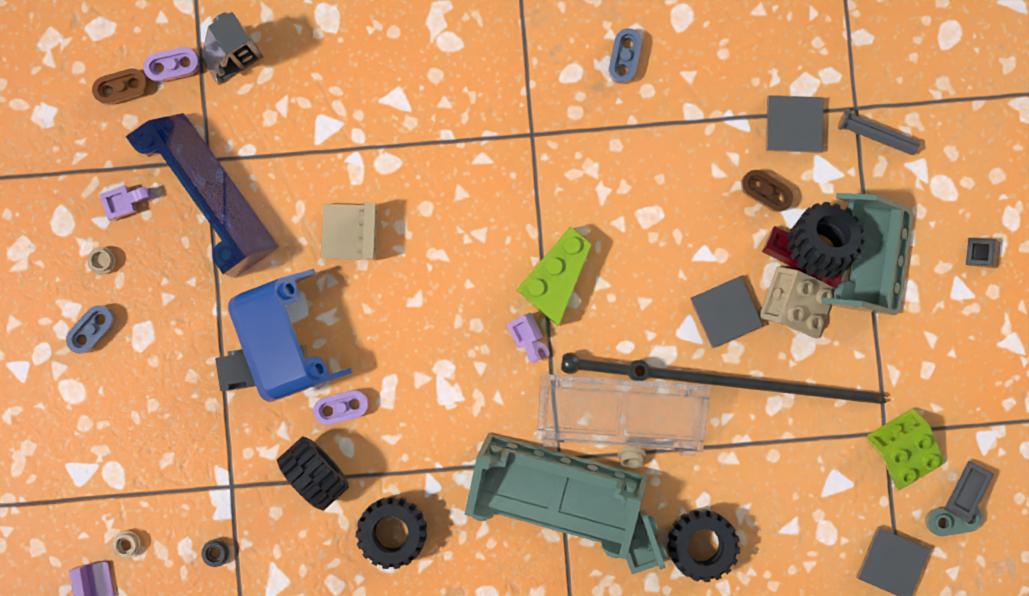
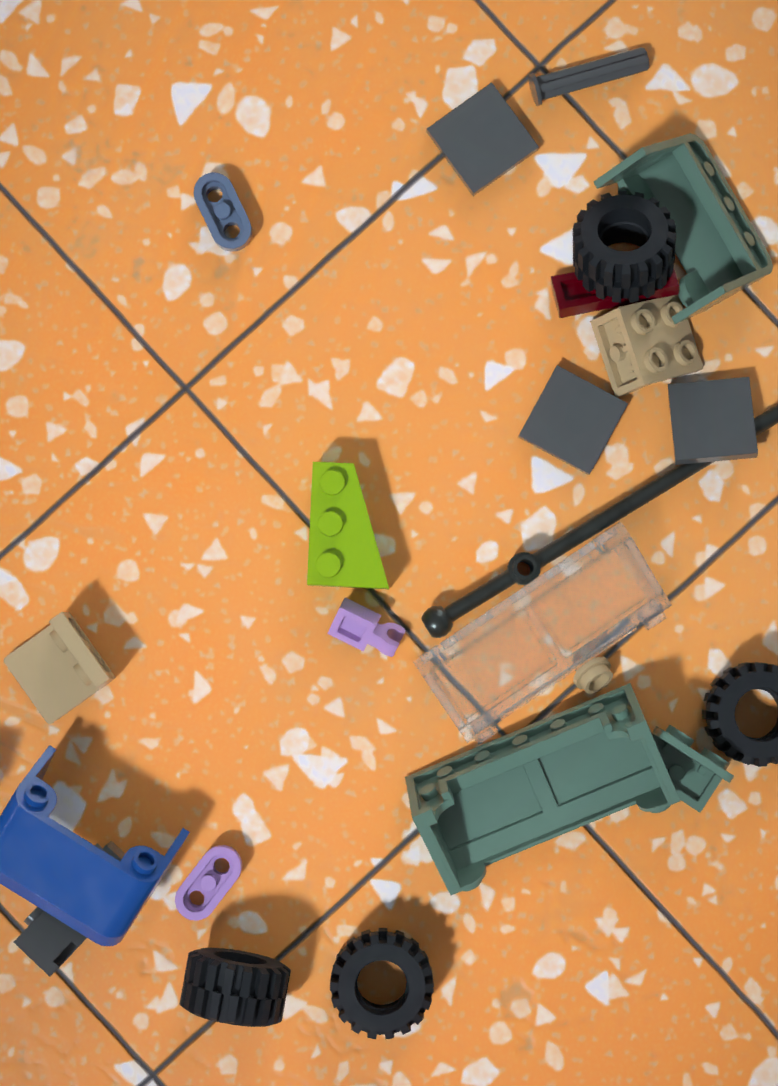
camera: 35 degrees left, 0 degrees up
reddish brown plate [741,170,793,212] -> none
none -> dark grey tile [668,377,758,465]

